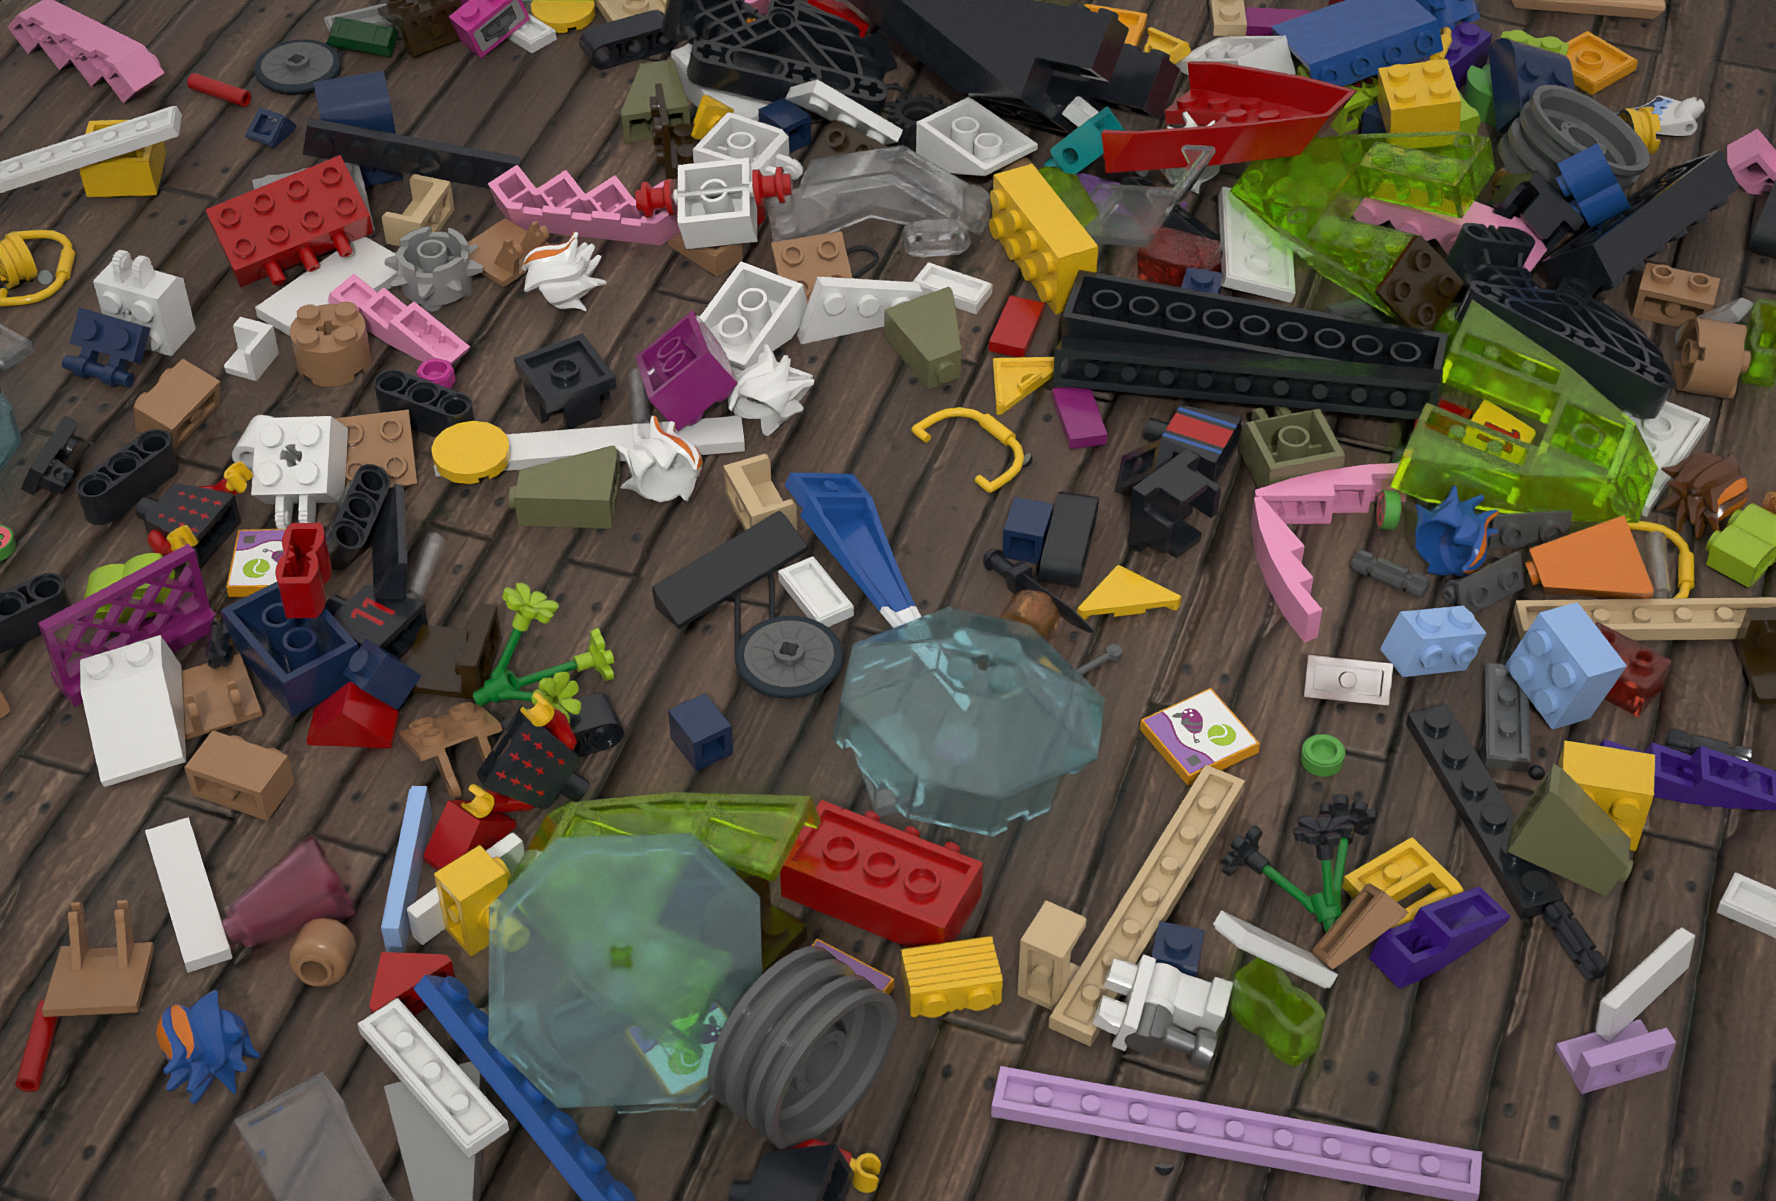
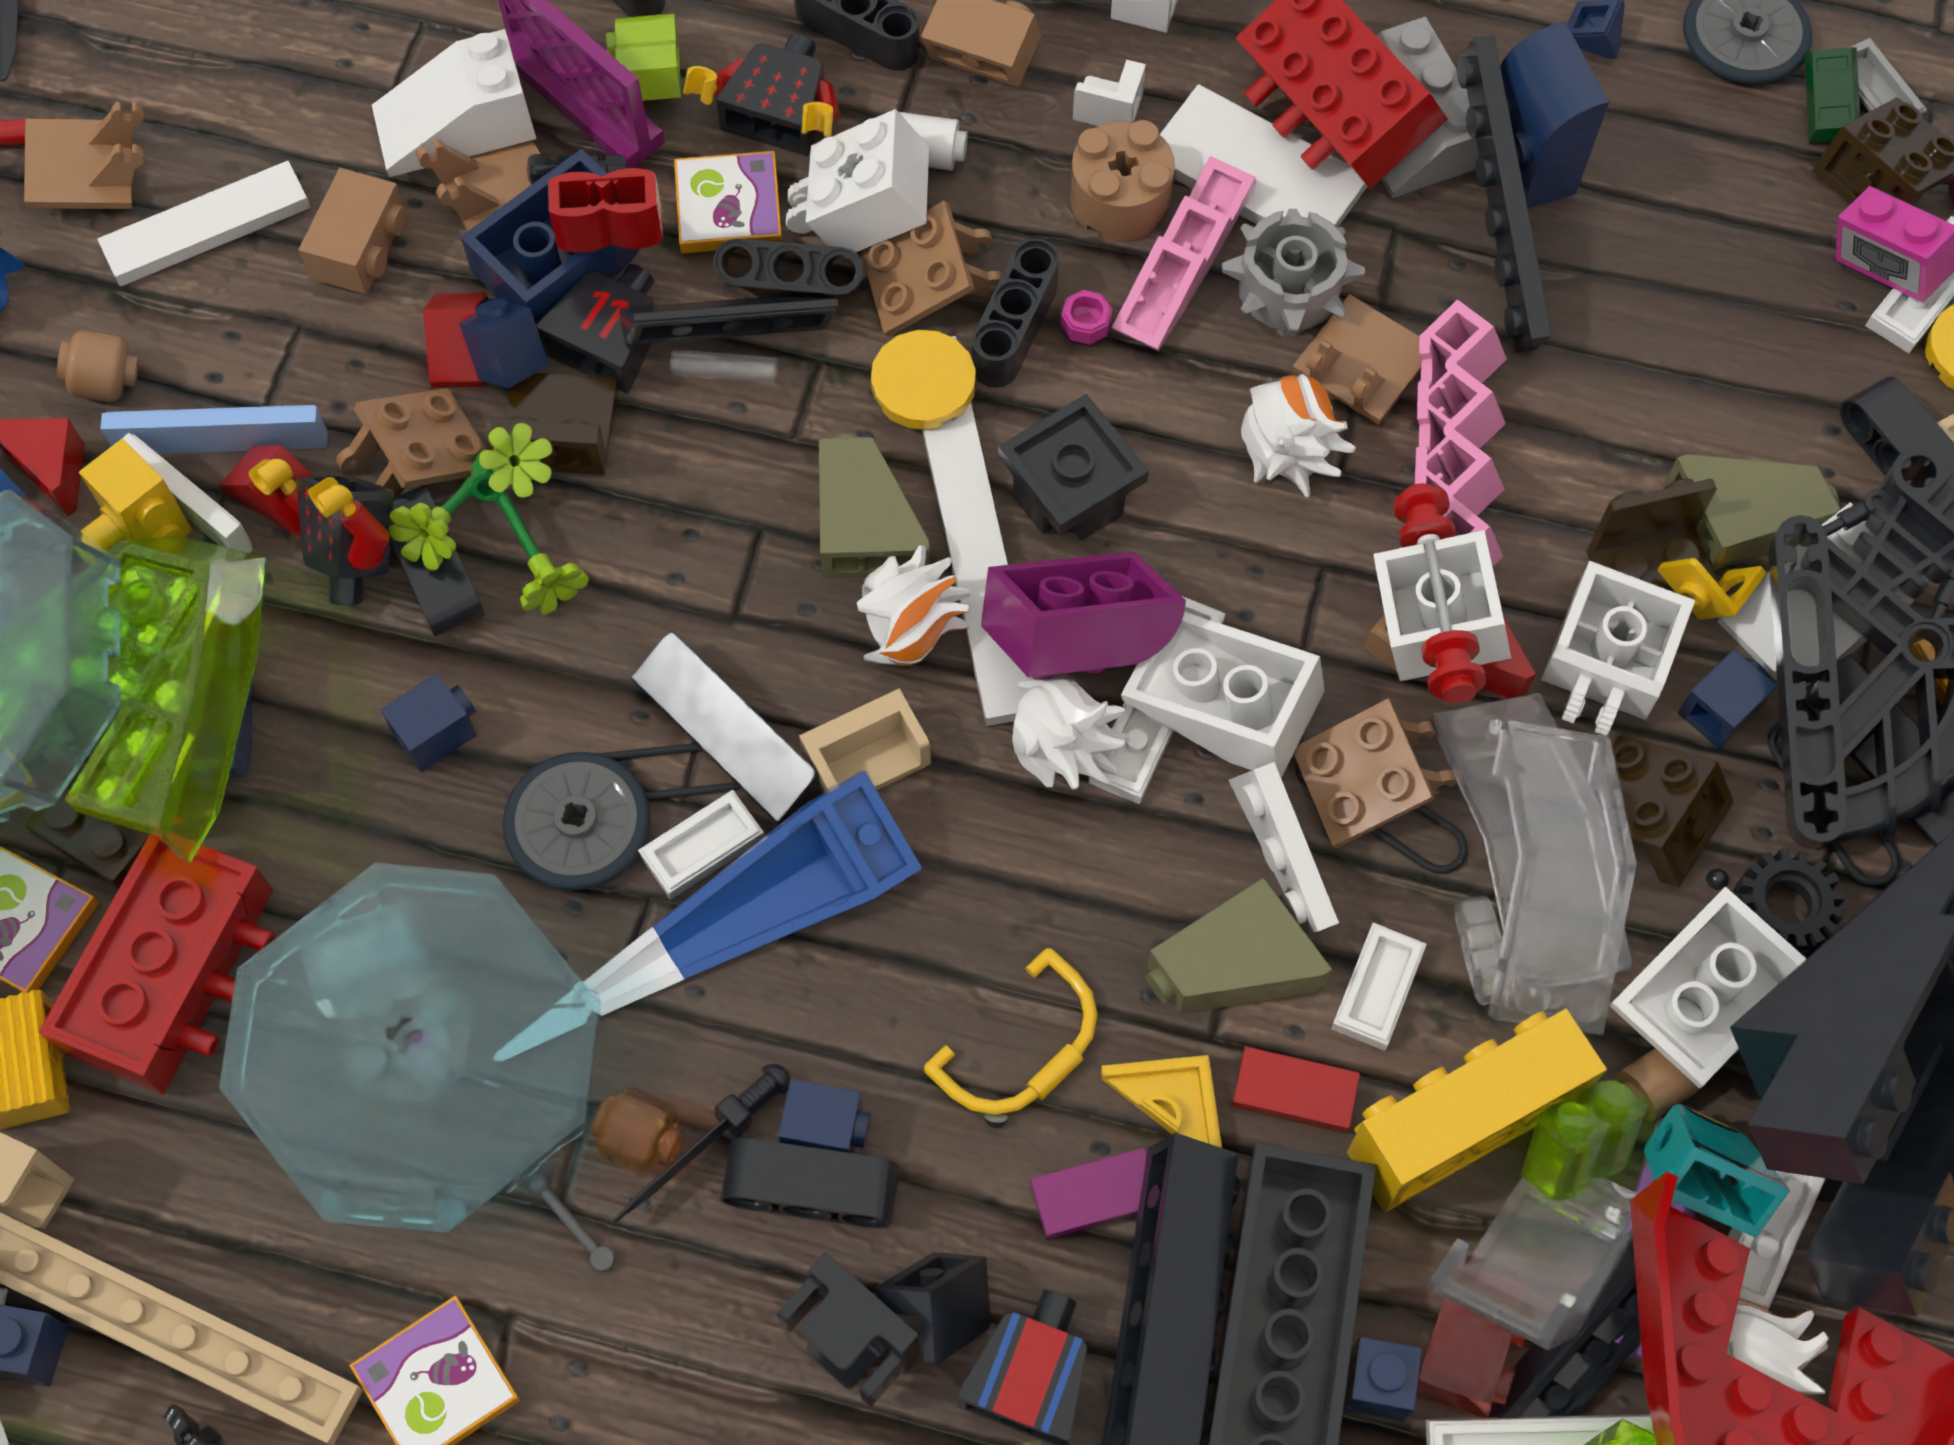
camera: 85 degrees right, 20 degrees up
clear pink cone [221,834,356,948] -> none
tan panel [382,174,455,246] -> none
white wing [786,80,903,145] -> none
yellow tile [1077,565,1182,620] -> none

